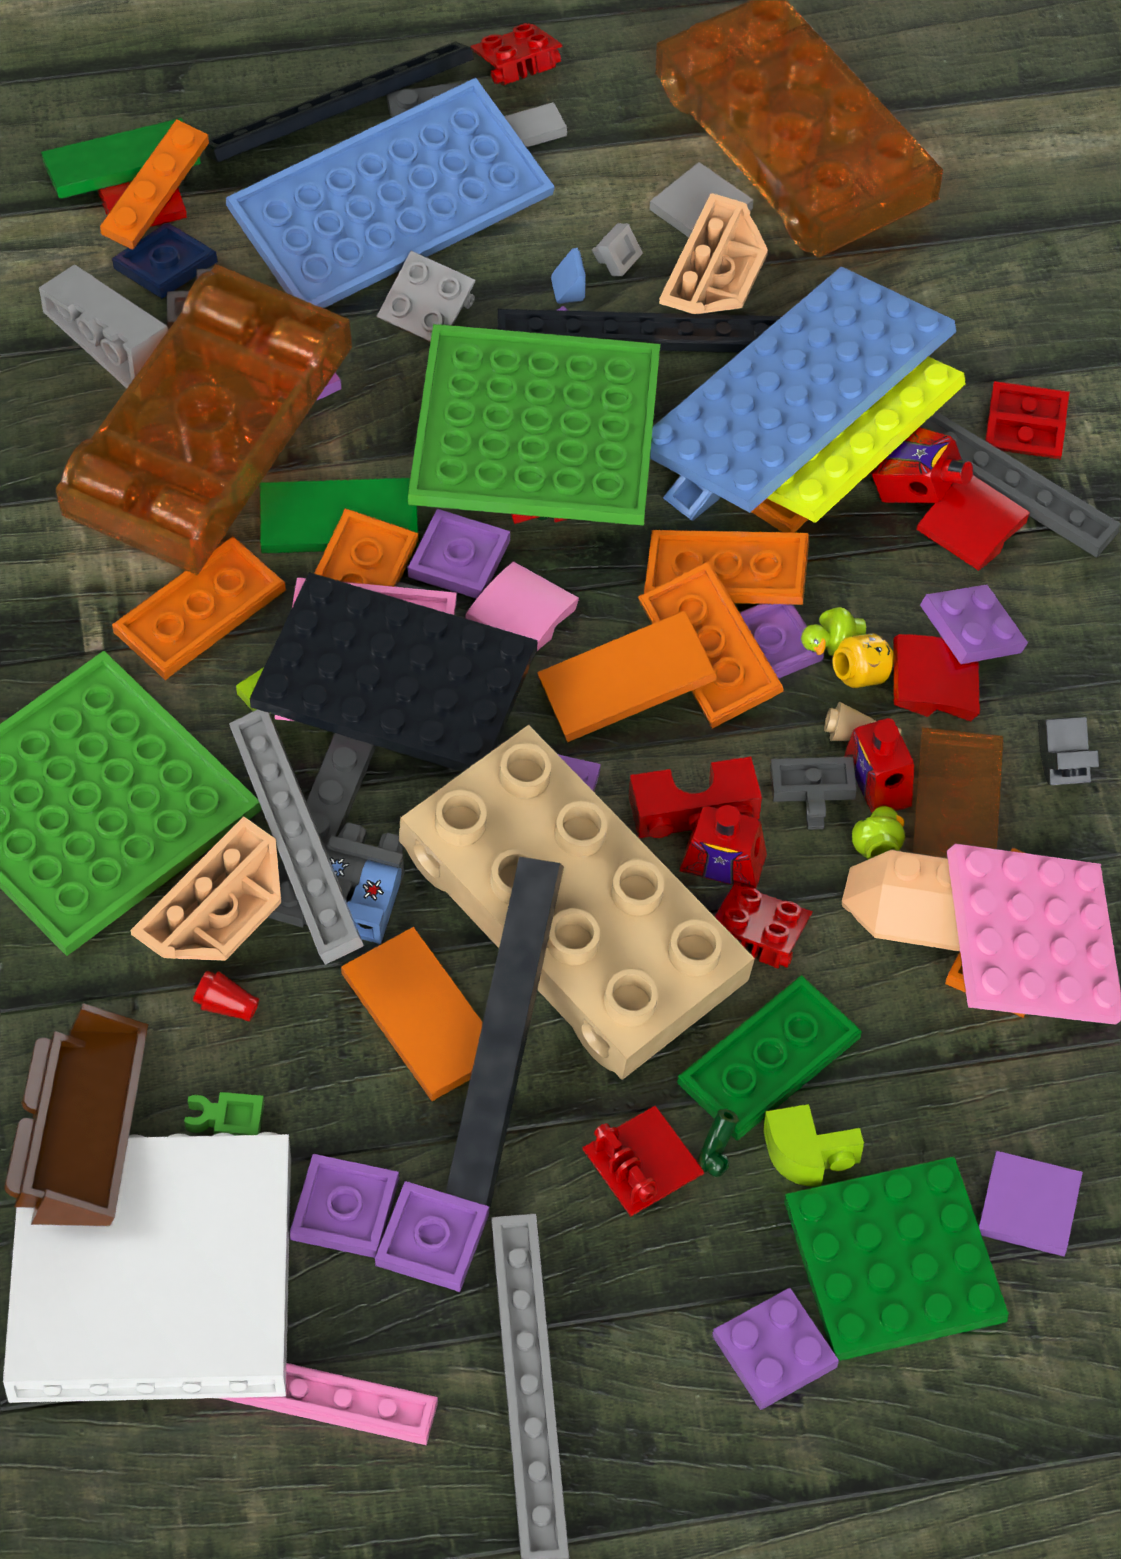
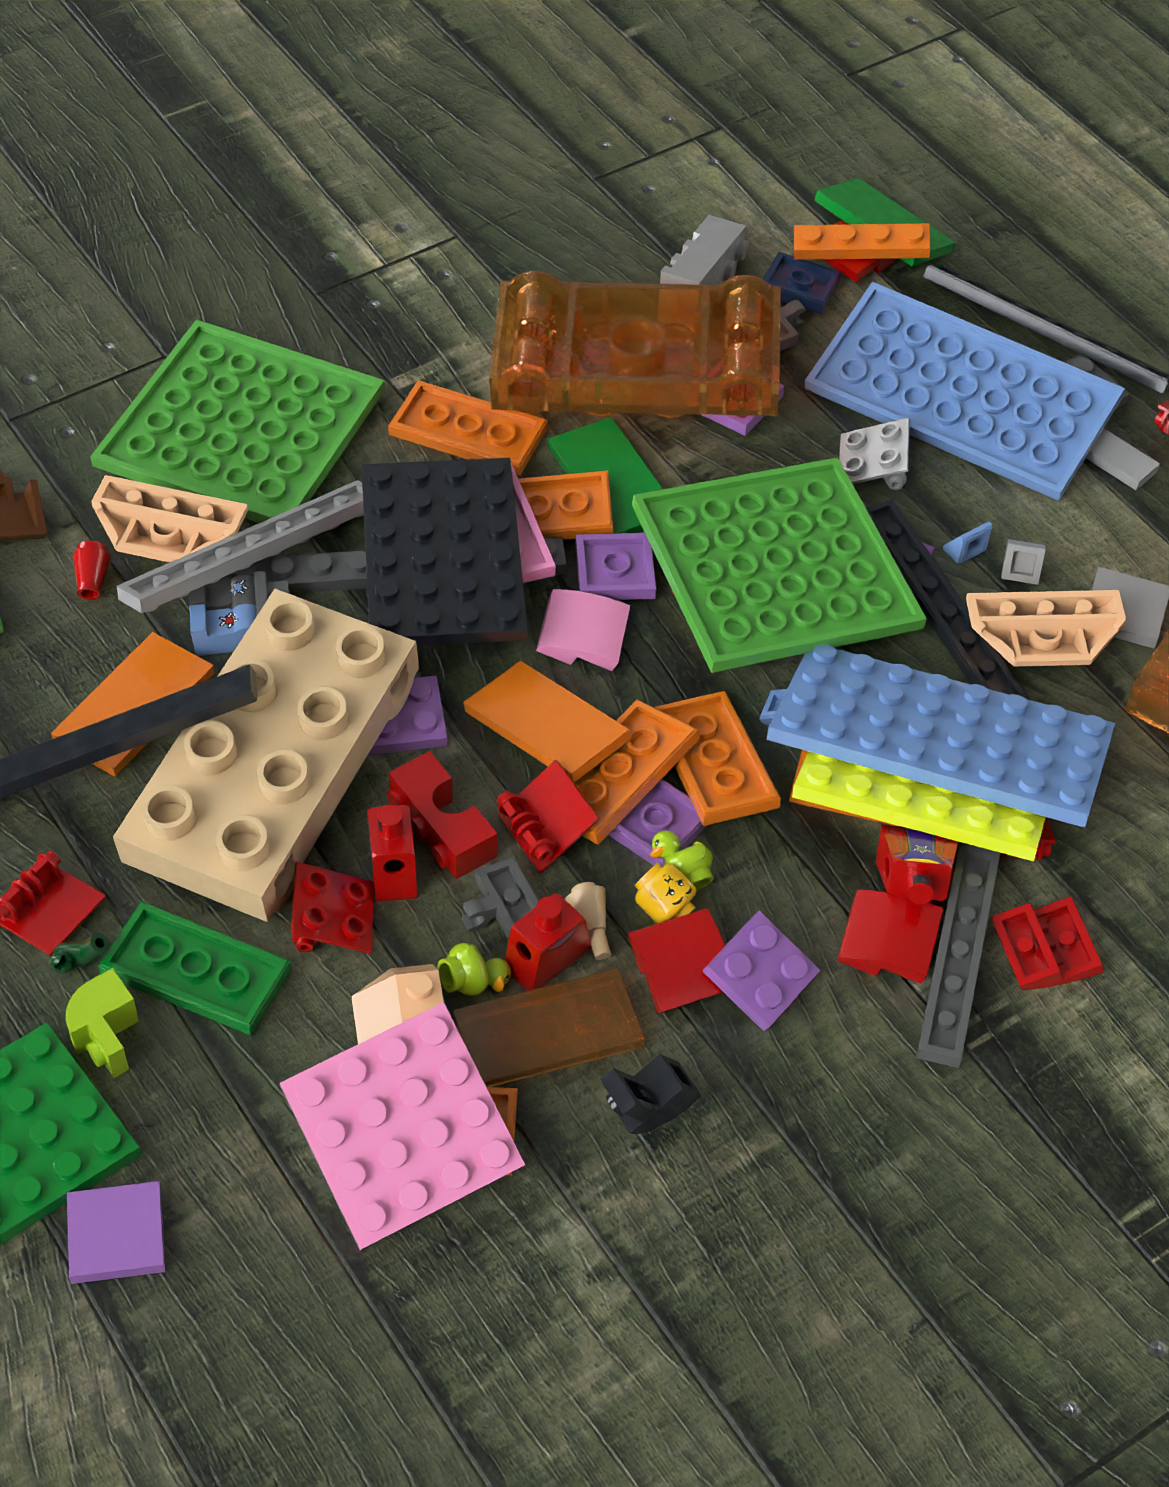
camera: 65 degrees right, 5 degrees down
none -> red hinge [497,760,600,873]

